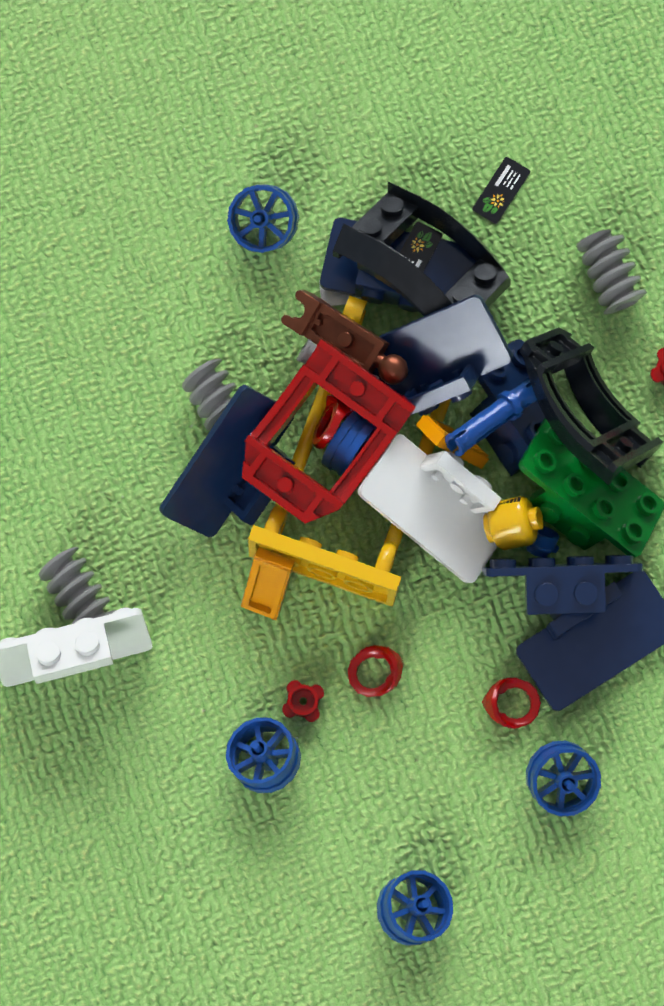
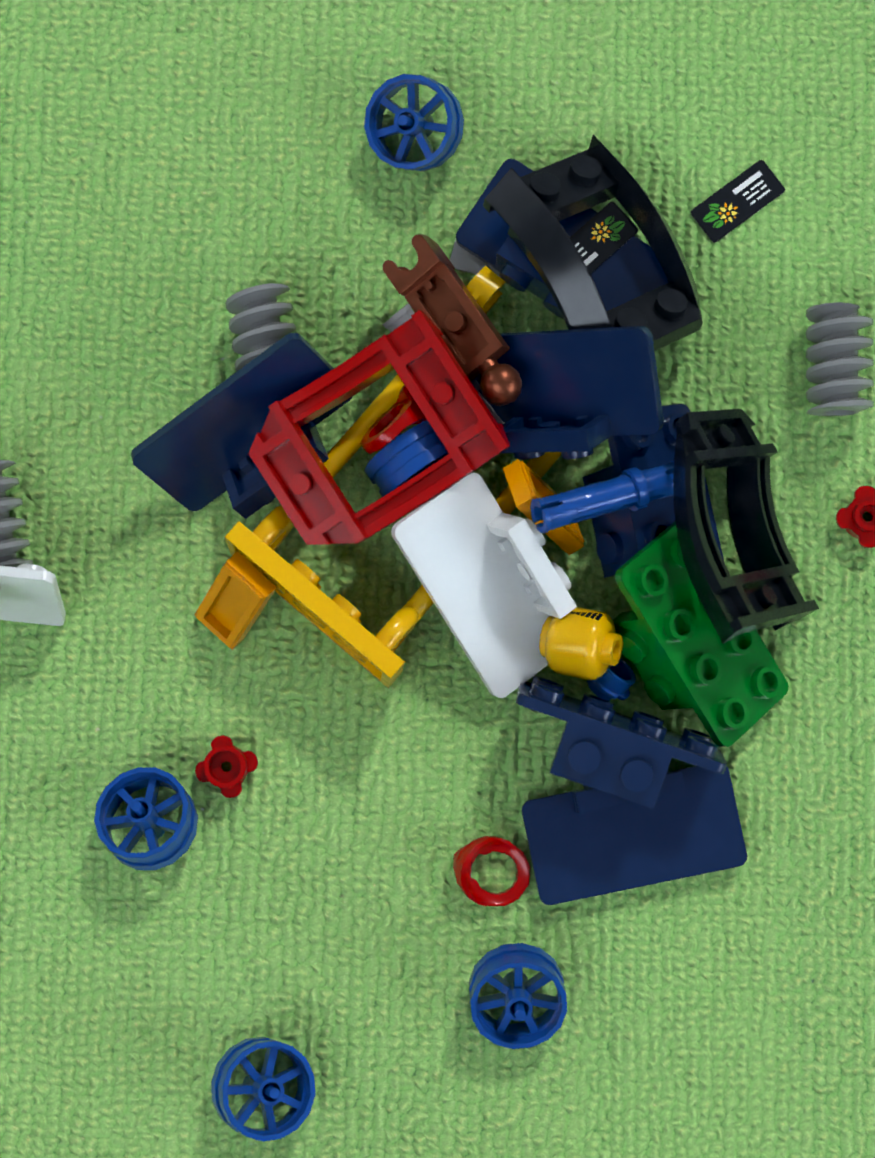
camera: 20 degrees right, 5 degrees up
red piece [347,645,404,697] -> none

